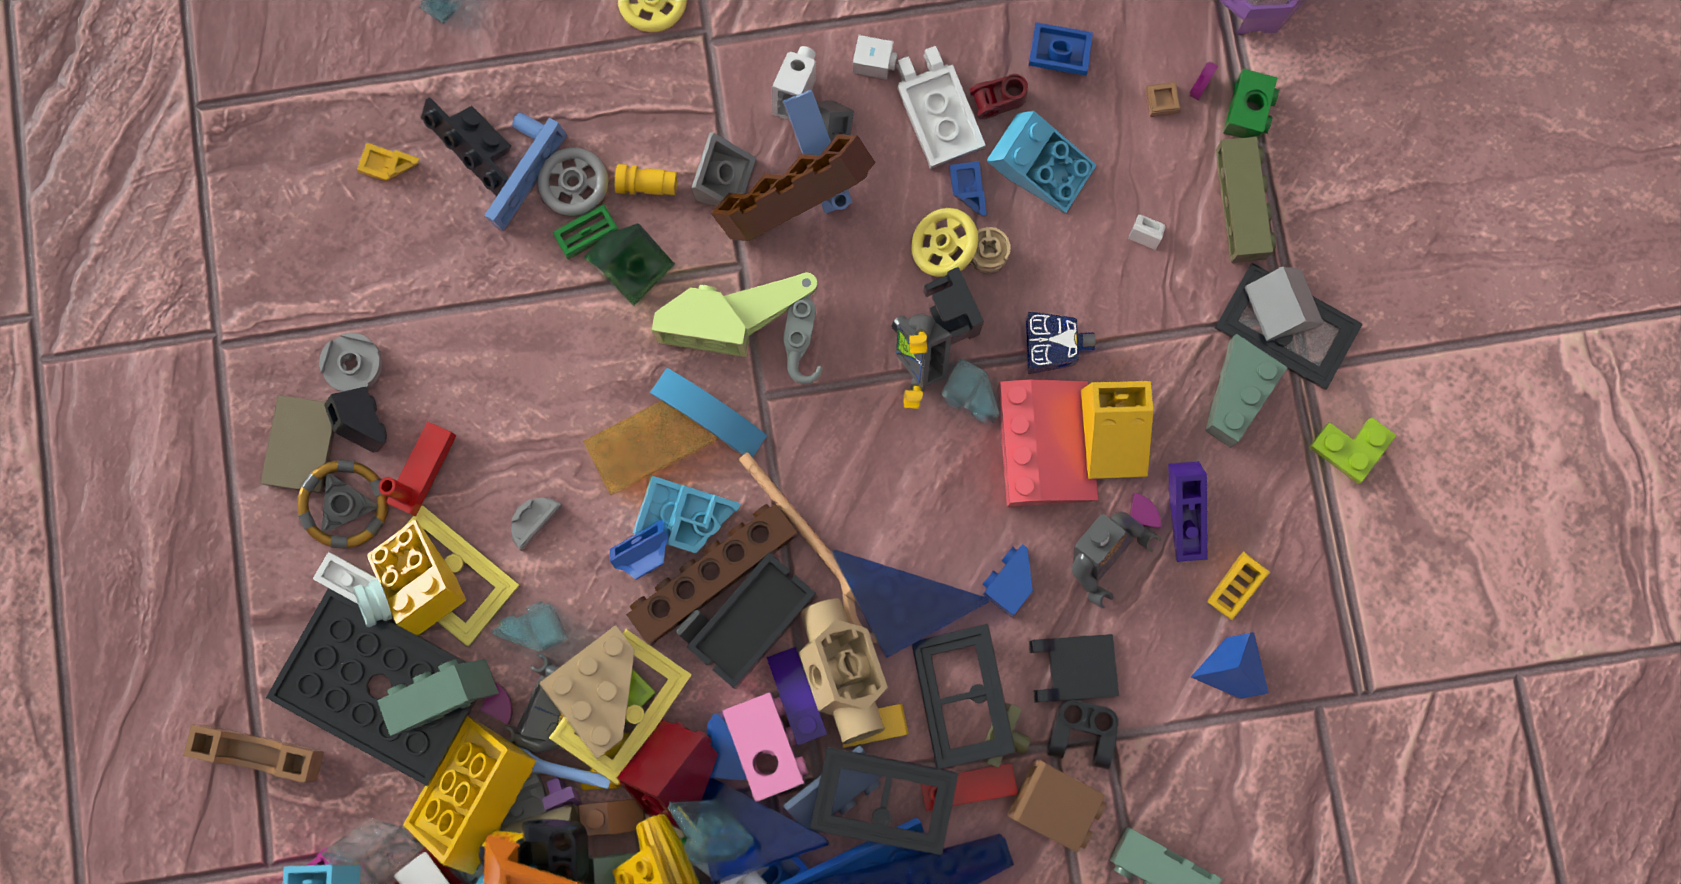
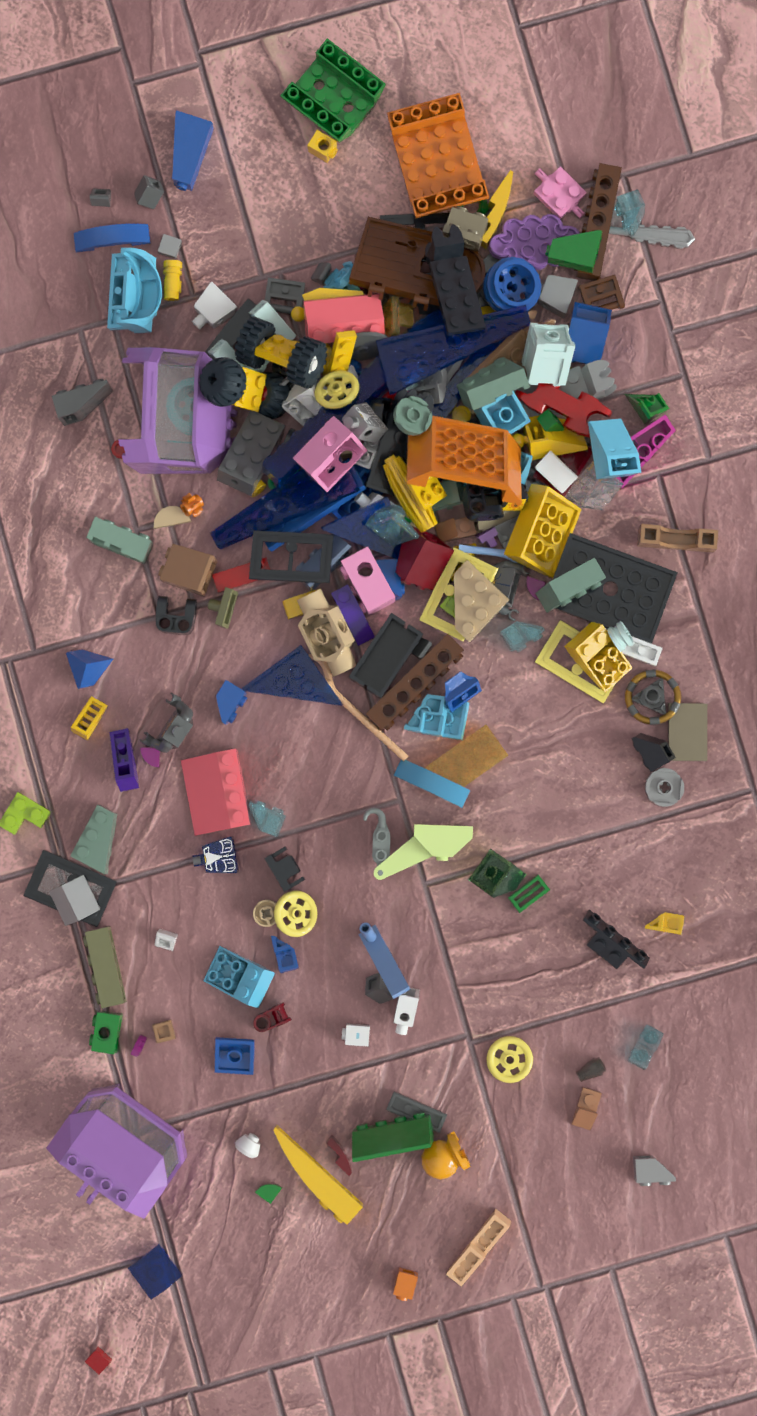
camera: 175 degrees right, 5 degrees up
red piece [379,421,457,517] -> none
medium blue piece [484,112,567,231] -> none
light grey tile [511,498,563,551] -> none
light grey plate [538,147,608,216] -> none
yellow axle [615,164,678,195] -> none
light grey slope [692,132,756,207] -> none
reddish brown brick [711,134,876,241] -> none
dark grey torso [892,314,952,409] -> none
white tile [897,46,986,169] -> none
black door [911,624,1016,769] -> none
black flag [1029,634,1119,703] -> none
yellow slope [1081,381,1153,479] -> none

